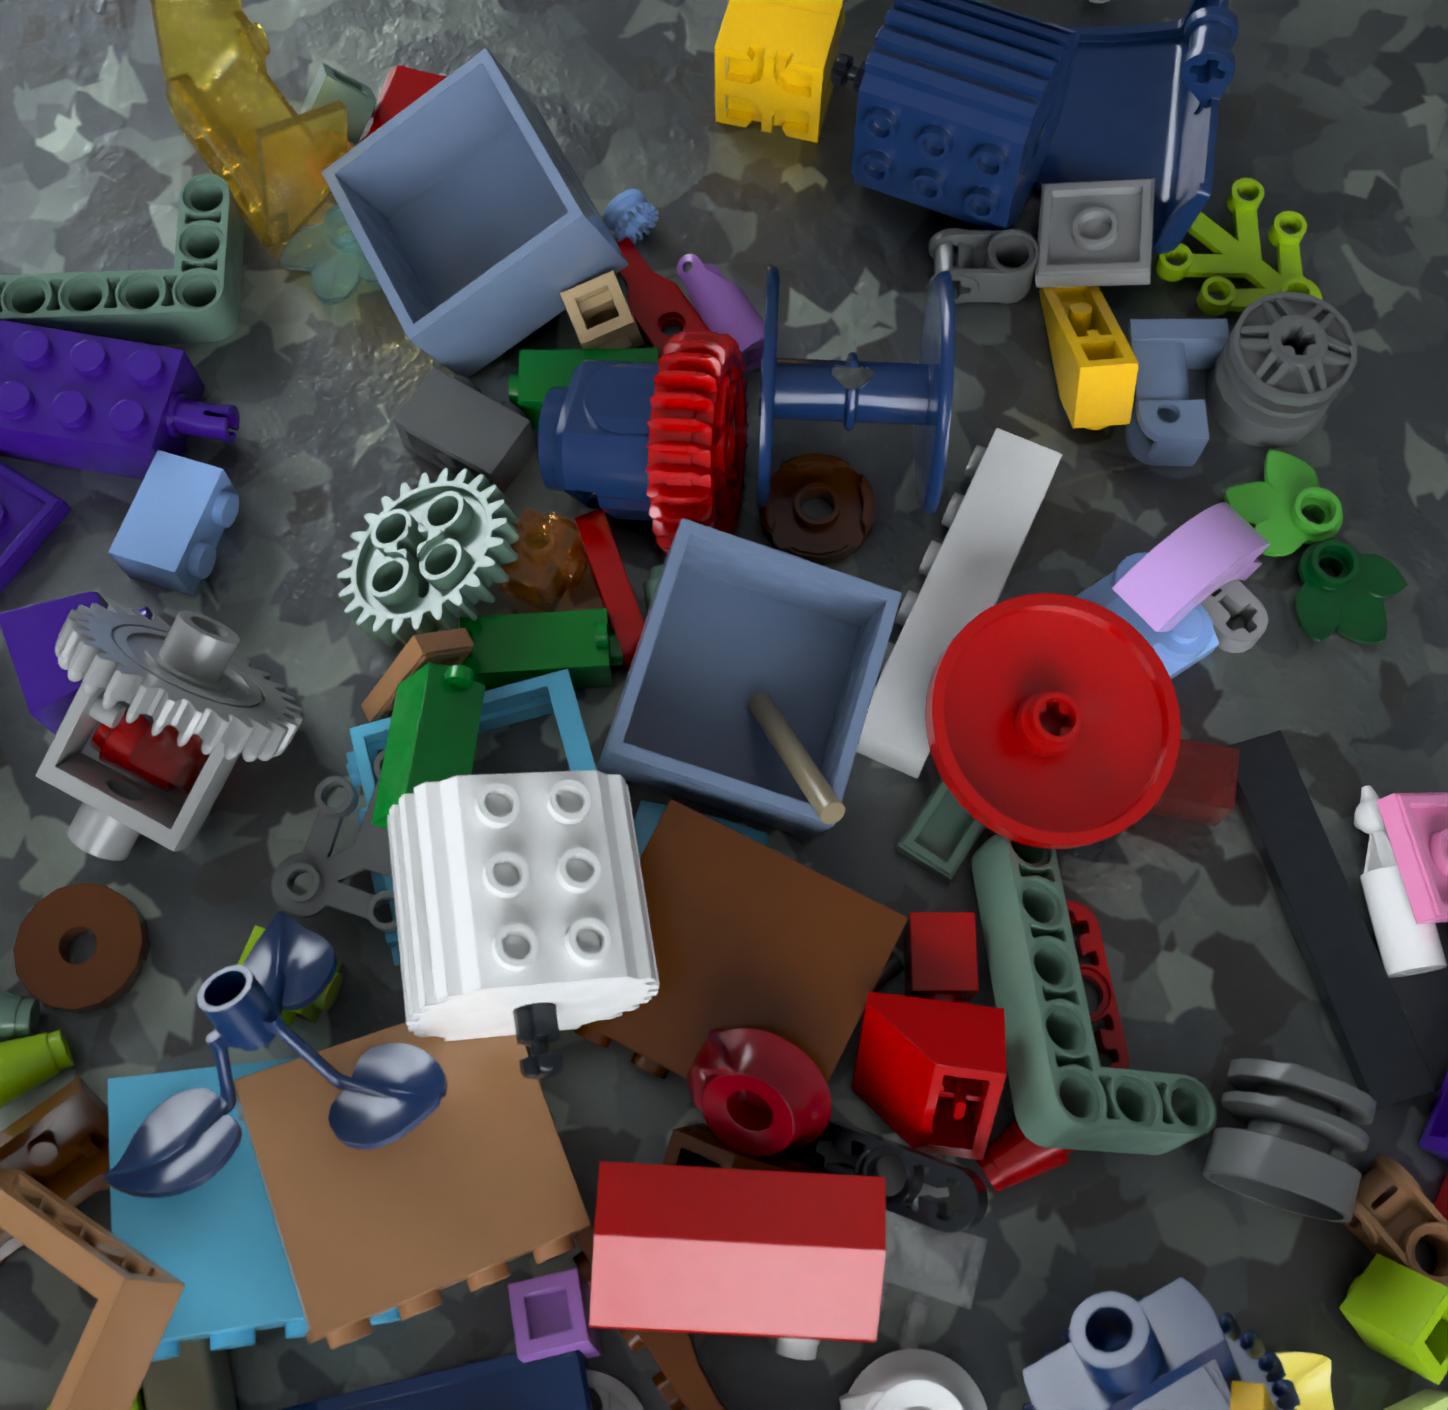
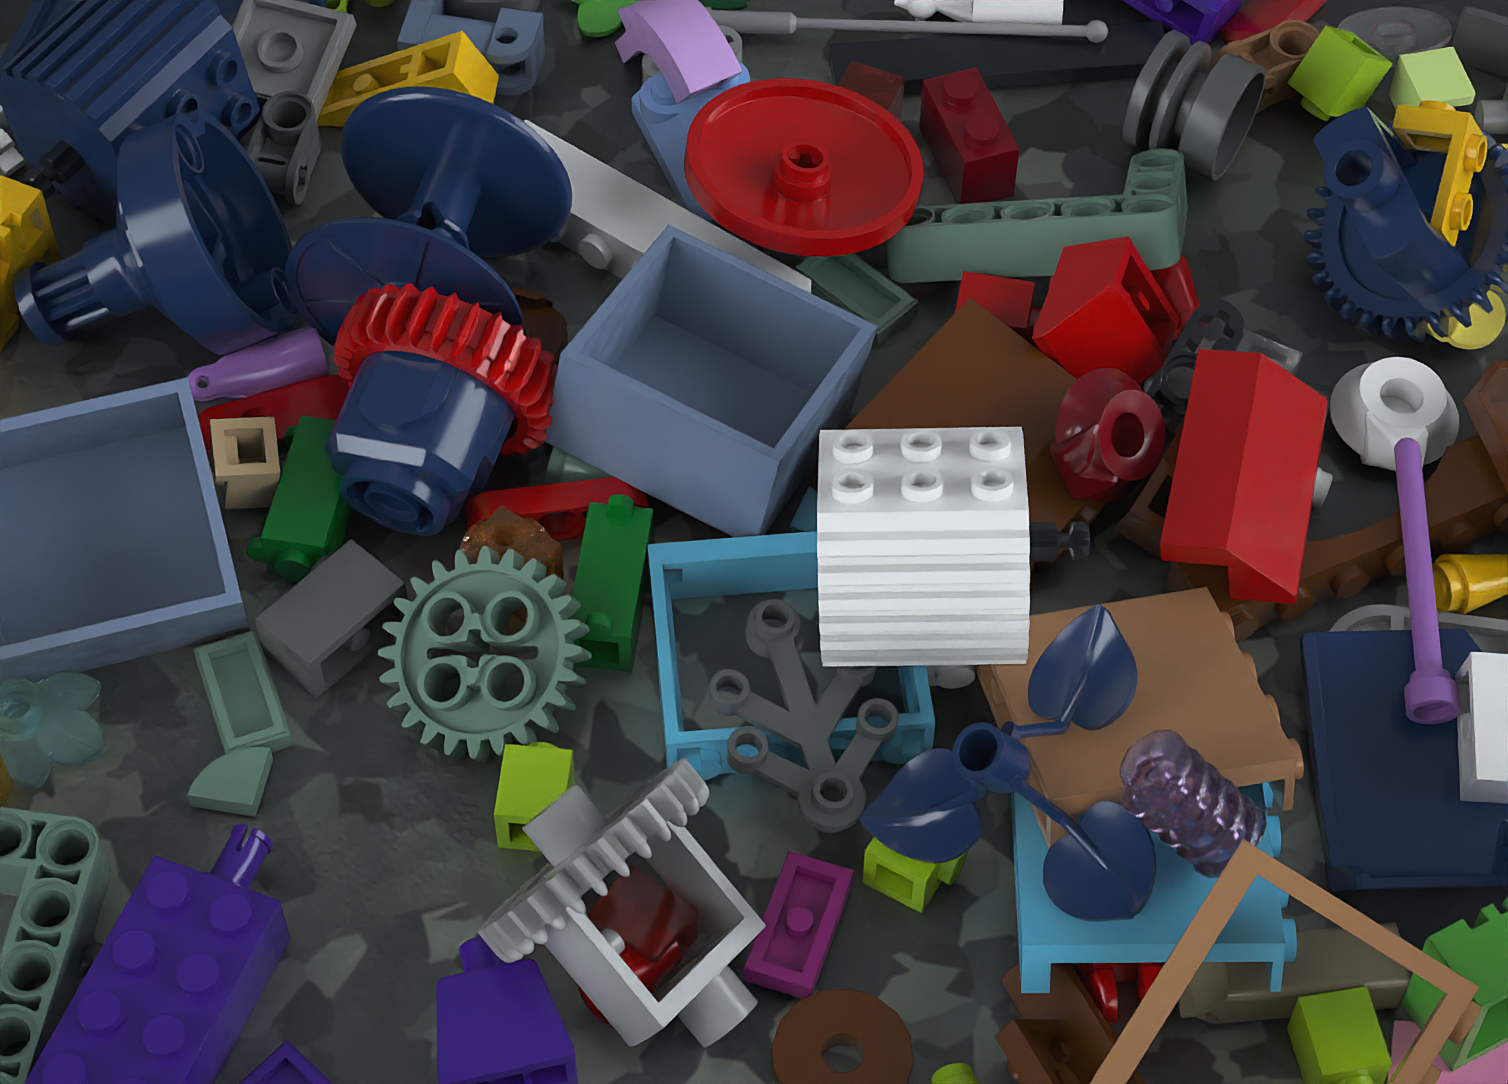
camera: 80 degrees left, 15 degrees down
light blue brick [108,450,240,597] -> none
medium nougat tile [361,628,475,723] -> none
green brick [371,662,486,830] -> none
medium lavender panel [508,1268,602,1363] -> none
dark tan bar [748,693,845,824] -> none
none -> dark blue piece [14,109,300,355]
none -> sand green tile [187,747,273,817]
none -> sand green tile [192,629,293,754]
none -> lime brick [494,742,575,852]
none -> light grey piece [705,7,1108,43]
none -> magenta plate [744,851,854,999]
none -> dark red brick [919,67,1020,204]
none -> clear purple piece [1120,729,1267,878]

